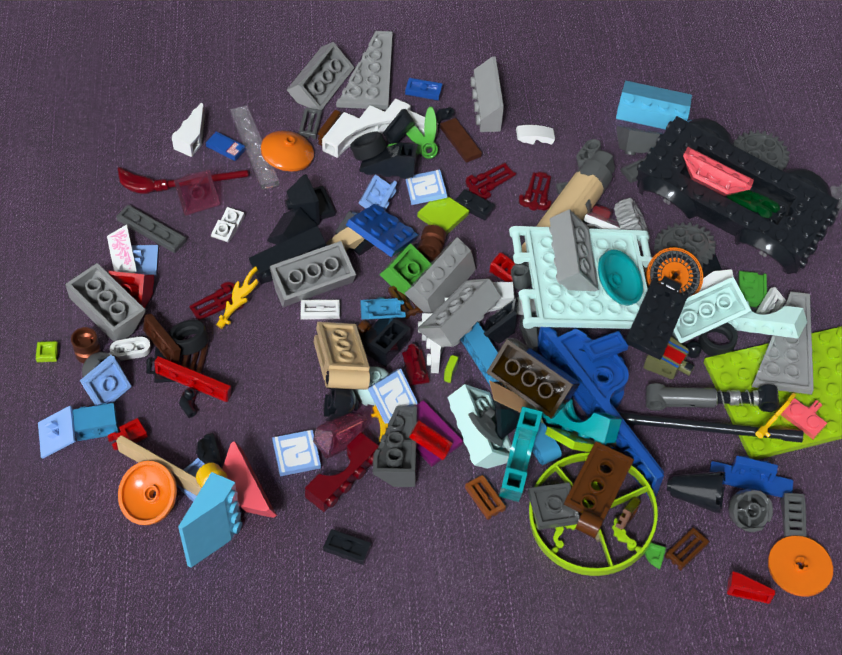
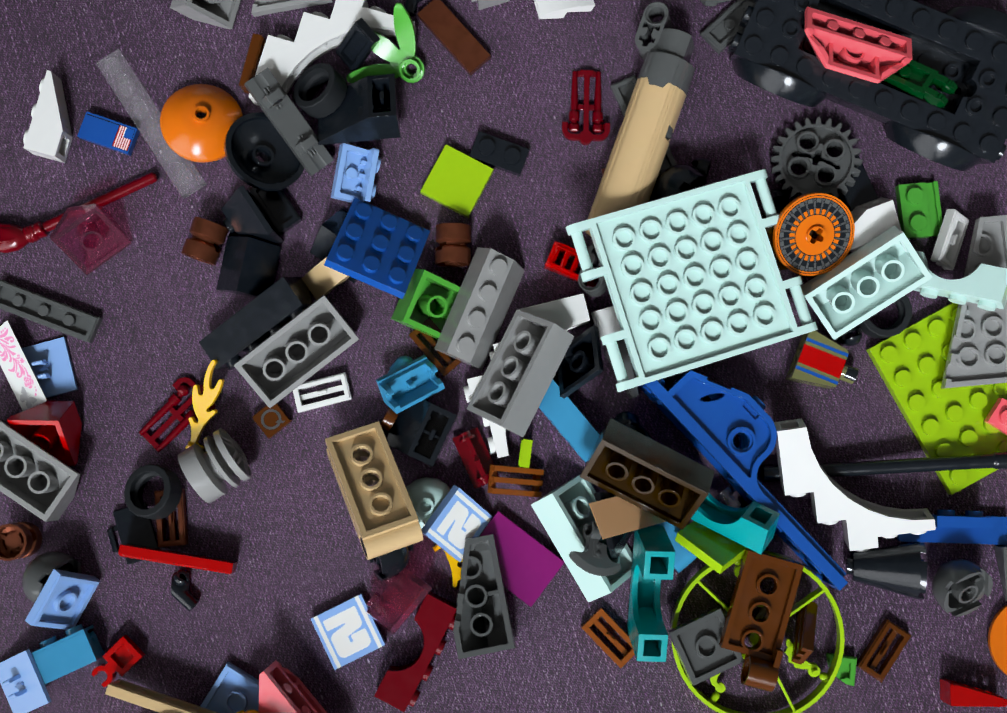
camera: 10 degrees left, 30 degrees up
white plate [110,337,151,361] -> none
copper tile [143,314,181,364] -> none
black tile [196,433,222,467] -> none
white slope [211,207,245,242] -> none
dark grey tile [298,108,322,140] -> none
tile [405,170,447,205] -> none
red tile [409,420,452,460] -> none
dark red piece [465,163,516,200] -> none
light grey slope [549,209,599,291] -> none
blue tile [583,331,628,363] -> none
white tile [584,212,621,230] -> none
dark red tile [592,204,614,219] -> none
teal dish [598,250,643,306] -> none
light grey gear [614,198,650,247] -> none
black hinge [625,276,688,360] -> none
piece [646,383,779,412] -> none
yellow piece [756,392,796,438] -> none
none -> light grey wheel [178,428,252,503]
none -> copper wheel [181,217,229,266]
none -> black dish [224,112,304,191]
none -> dark grey hinge [244,68,334,177]
none -> reddish brown tile [252,403,292,439]
none -> dark orange tile [487,465,544,497]
none -> white arch [774,418,936,552]

